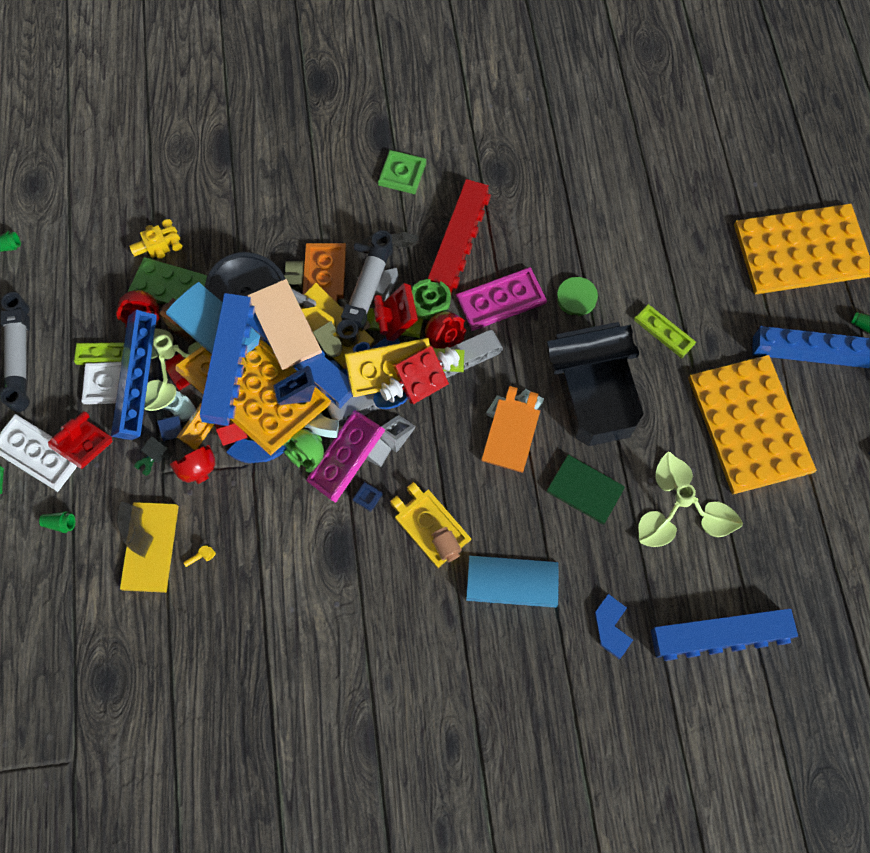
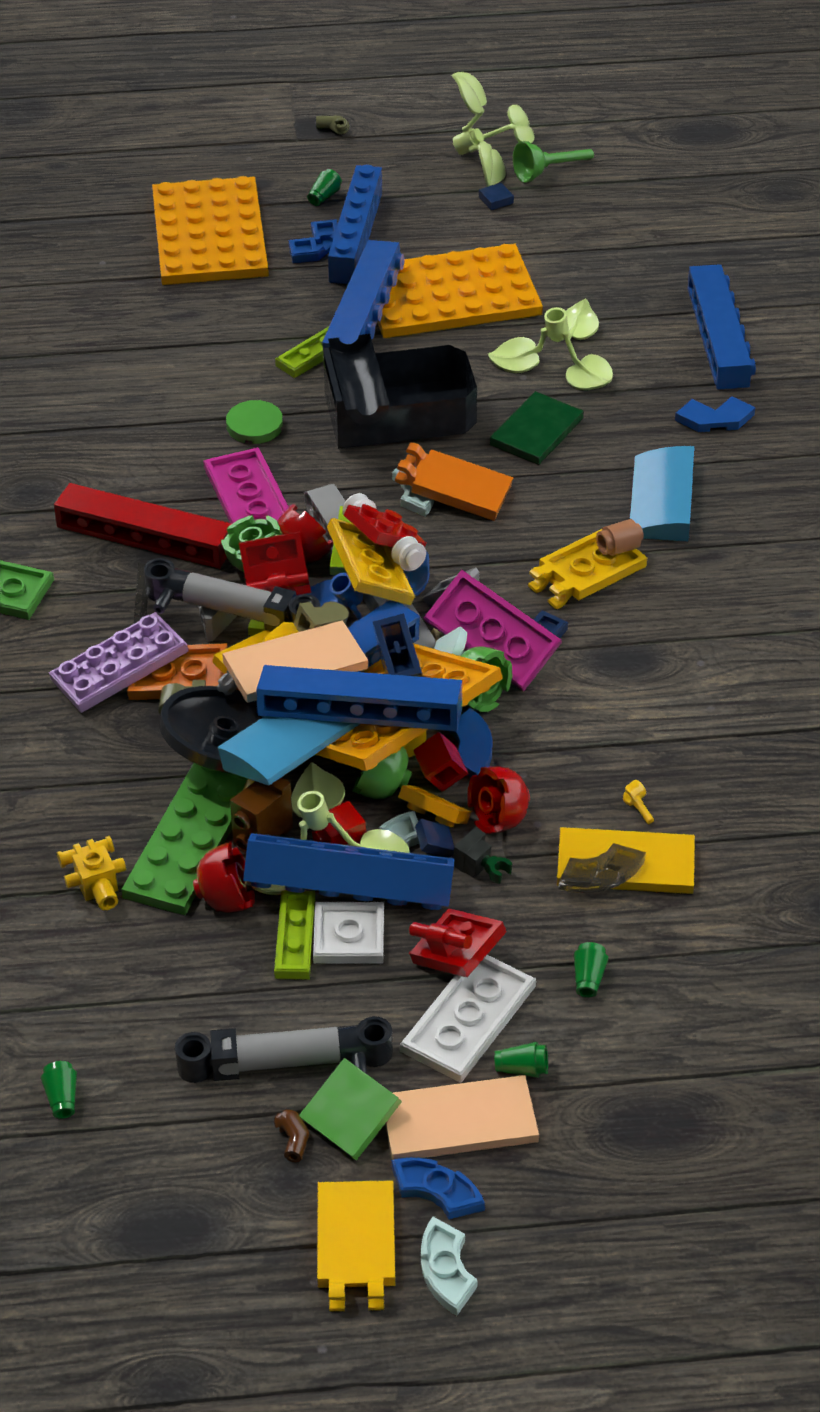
camera: 90 degrees left, 25 degrees down
none -> lavender tile [49,612,189,713]
none -> blue tile [288,219,338,263]
none -> blue brick [322,240,405,348]

